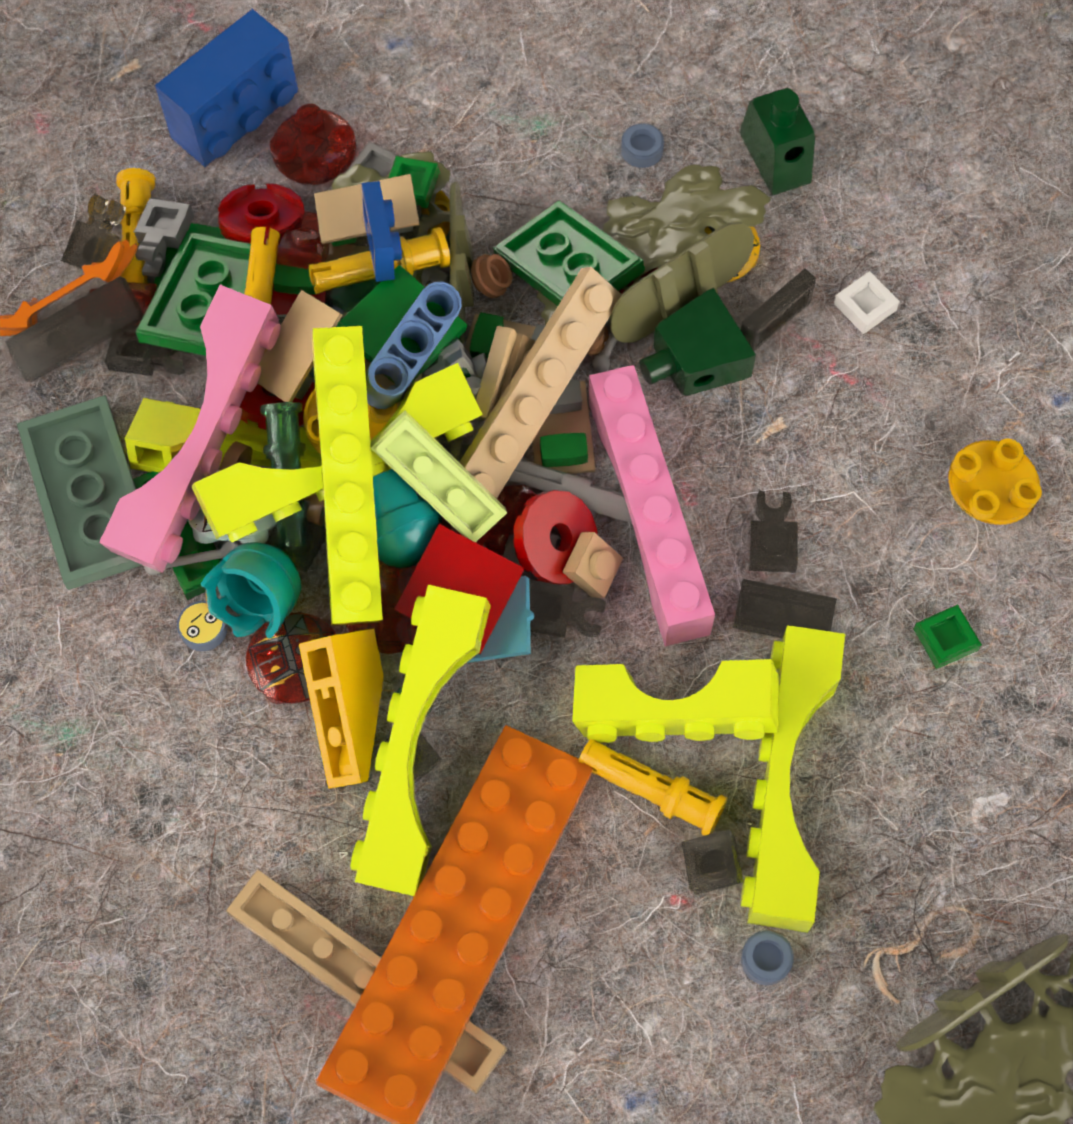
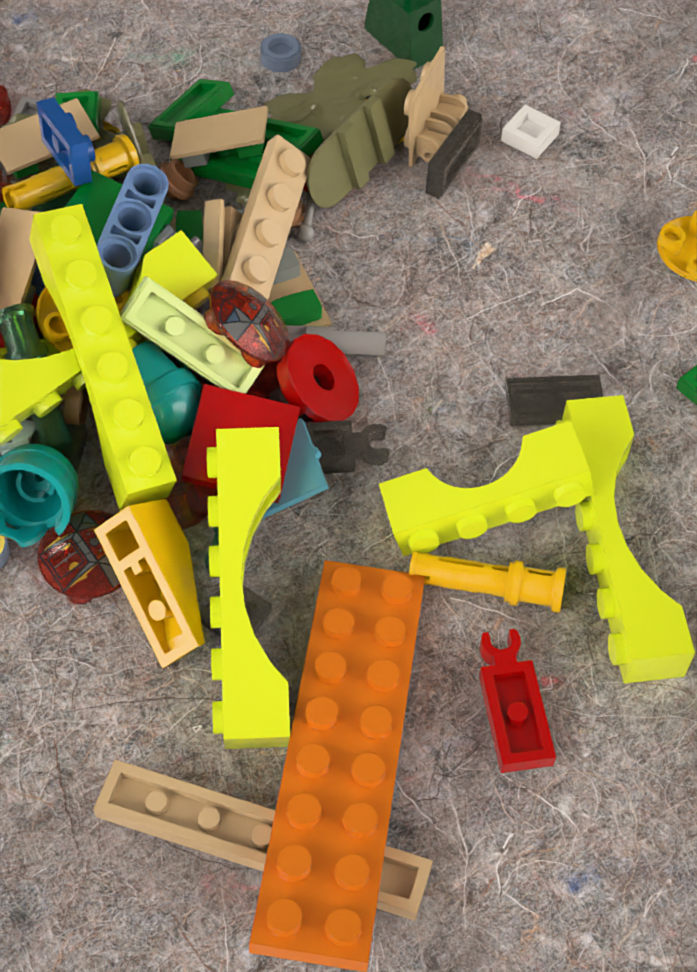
camera: 20 degrees left, 10 degrees down
tan plate [563,532,623,598] -> none
bright pink arch [588,365,715,647] -> none
dark green torso [639,288,756,396] -> none
clear smoke plate [681,829,744,895] -> none
sand blue tile [741,931,794,985] -> none
clear smoke plate [749,491,798,573] -> none
none -> green tile [148,79,235,142]
none -> tan piece [170,106,268,168]
none -> clear red dish [204,280,290,368]
none -> tan hinge [404,46,468,167]
none -> red plate [479,629,556,773]

